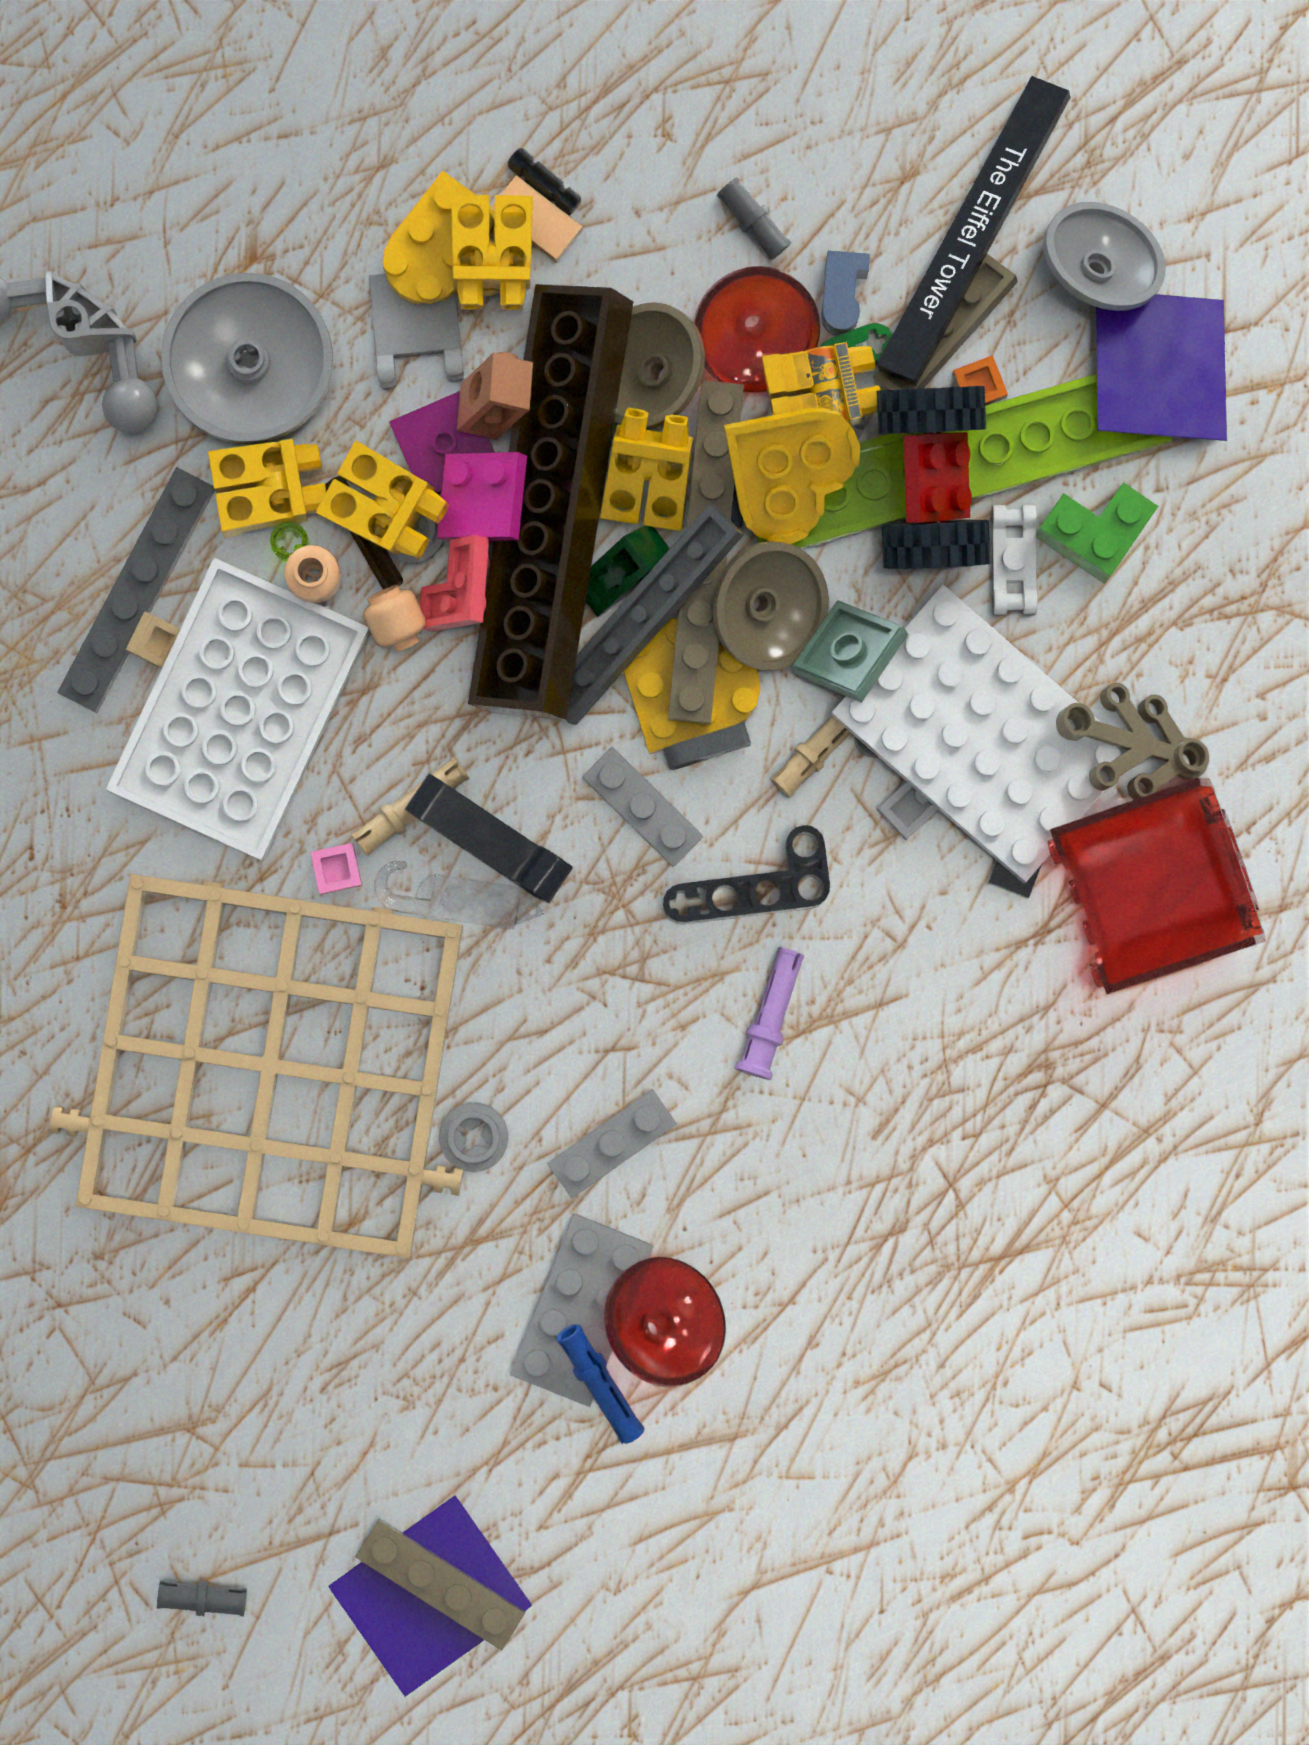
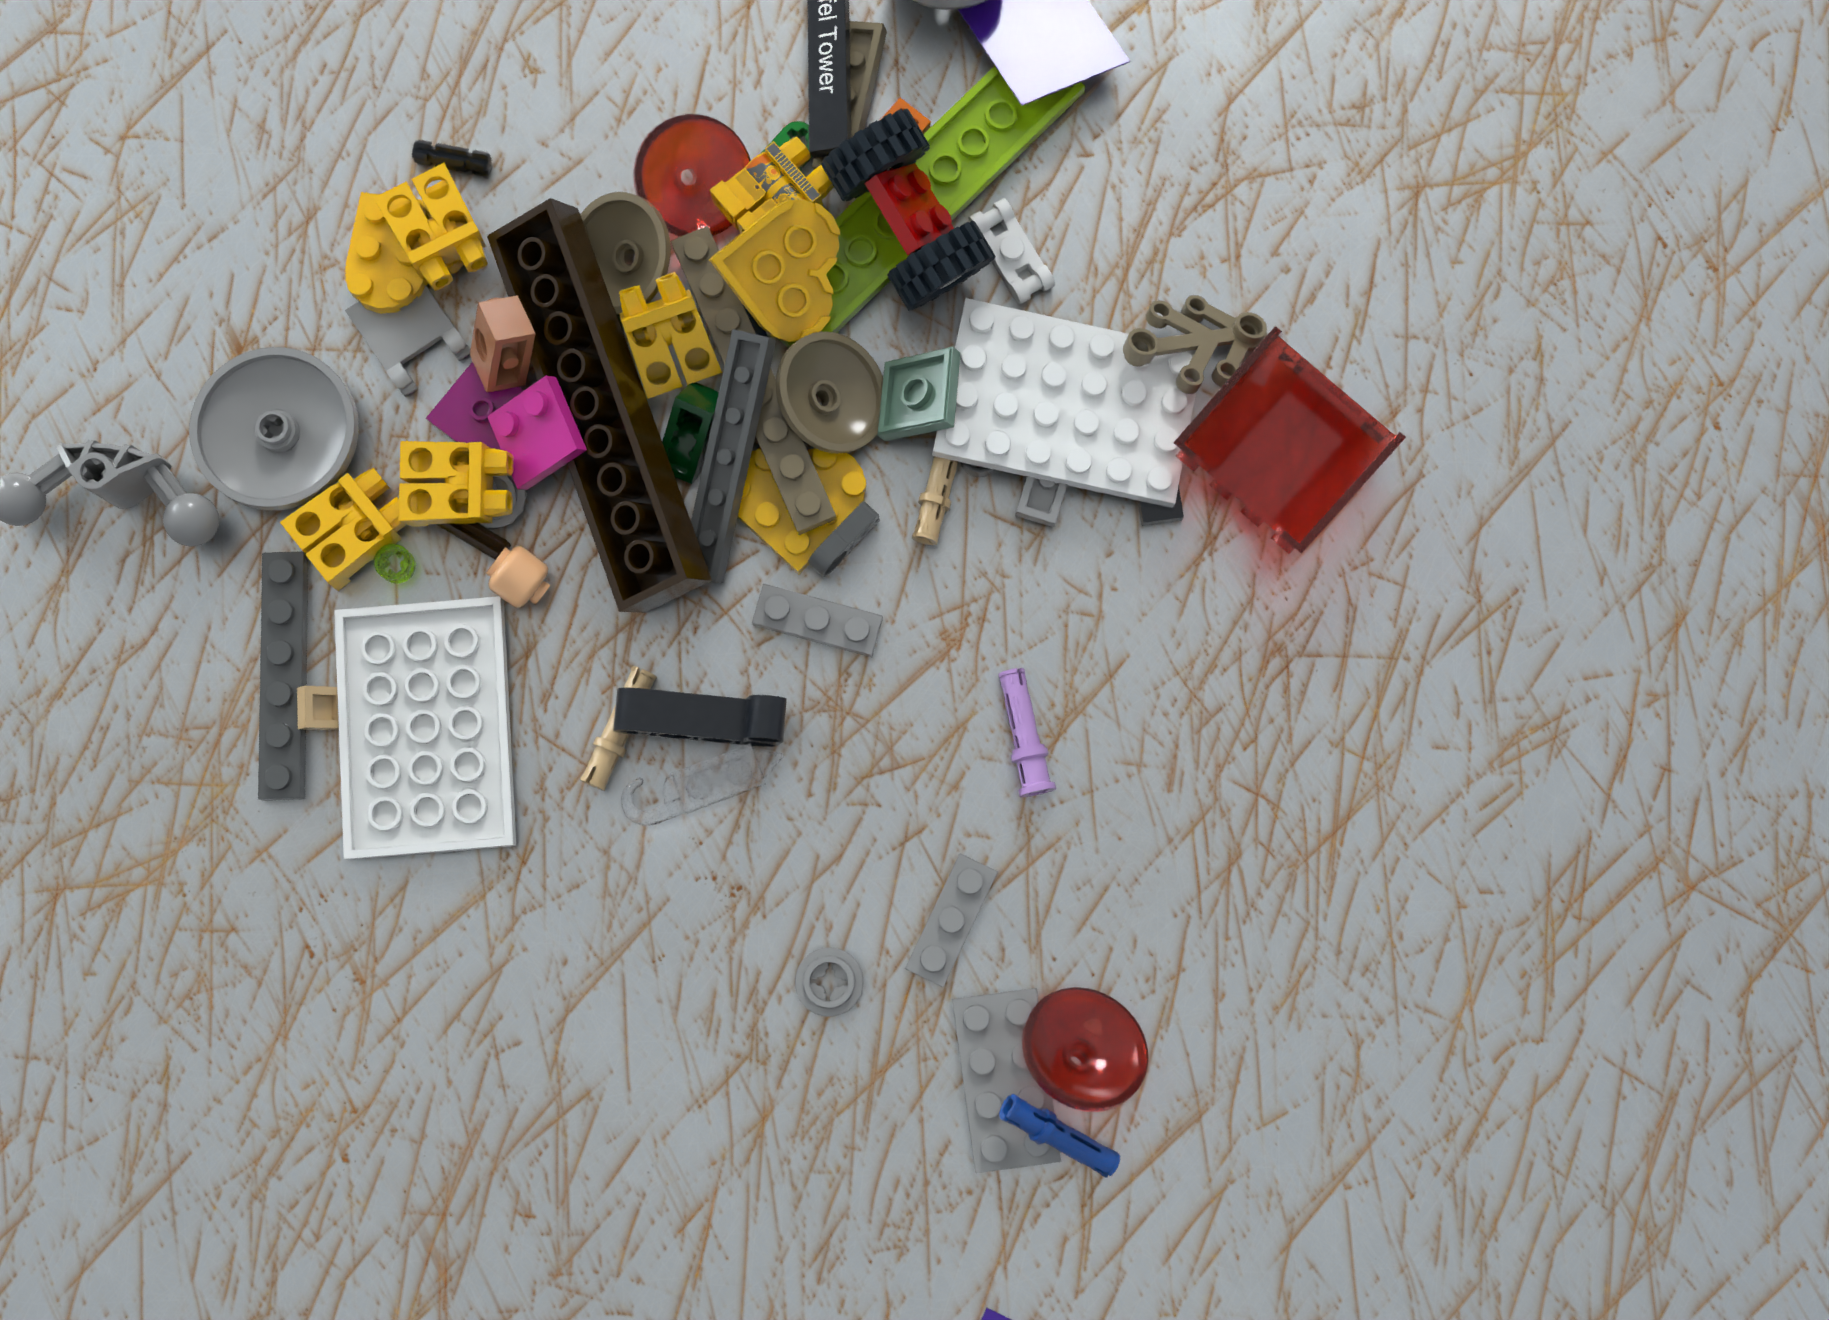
camera: 30 degrees left, 5 degrees down
tan piece [50,874,463,1258] -> none
light nougat head [284,545,342,604] -> none
bright pink plate [310,843,362,895] -> none
coral plate [420,535,489,632] -> none
light nougat tile [490,175,583,262] -> none
black beam [663,825,830,925] -> none
dark grey pin [717,177,792,260] -> none
sand blue leg [821,250,870,336] -> none
bright green brick [1036,482,1159,584] -> none

